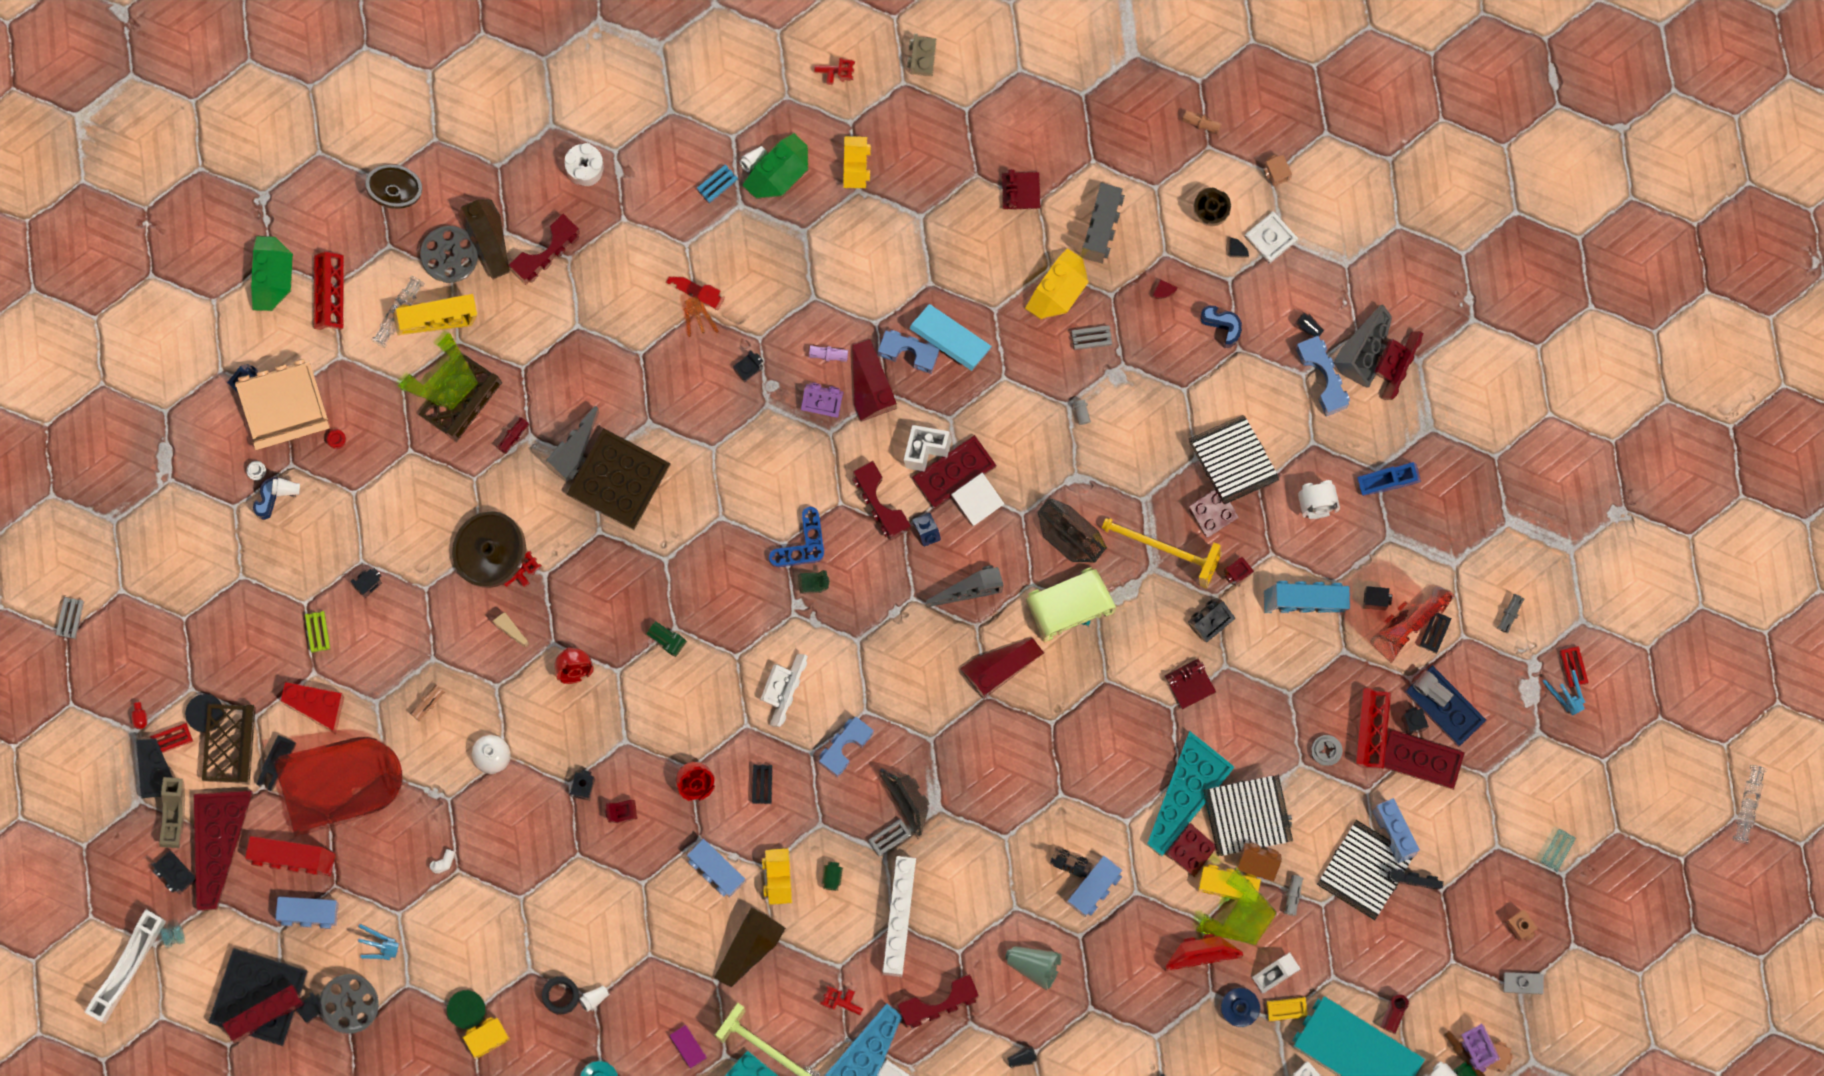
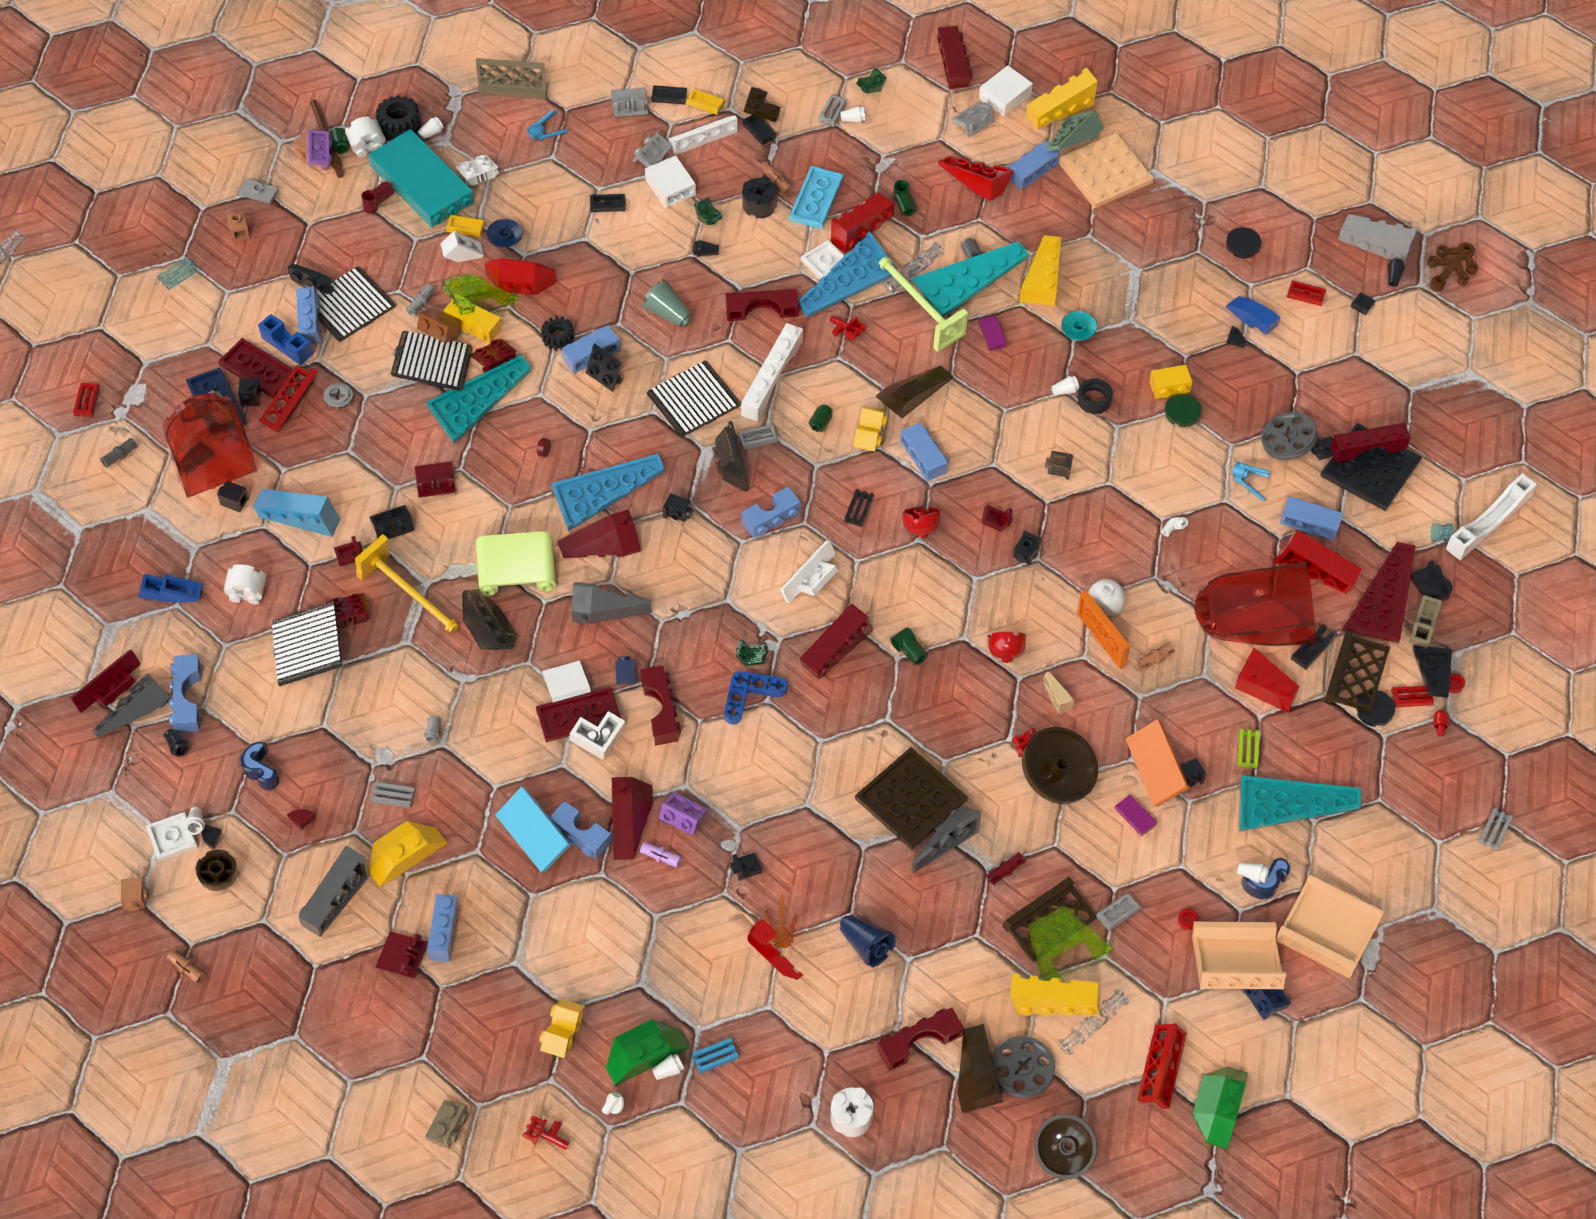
camera: 160 degrees left, 20 degrees down
white plate [247,461,266,480] -> none
dark azure plant [1543,670,1585,715] -> none
none -> white cone [184,807,205,835]
none -> blue arch [258,314,313,365]
none -> medium blue brick [427,894,459,962]
none -> dark red tile [537,438,551,457]
none -> black tyre [541,316,574,351]
none -> dark azure wing [551,454,664,532]
none -> white plate [602,1092,624,1114]
none -> piece [646,361,741,437]
none -> black brick [663,493,693,522]
none -> dark red wedge [800,603,874,679]
none -> dark blue cone [840,915,896,968]
none -> clear smoke brick [1045,451,1073,480]
none -> orange tile [1077,590,1130,669]
none -> light grey plate [1096,893,1141,931]
none -> magenta tile [1115,795,1157,836]
none -> orange tile [1125,719,1190,807]
none -> teal wing [1239,775,1361,832]
none -> light nougat panel [1276,875,1384,978]
none -> red tile [1449,673,1465,693]

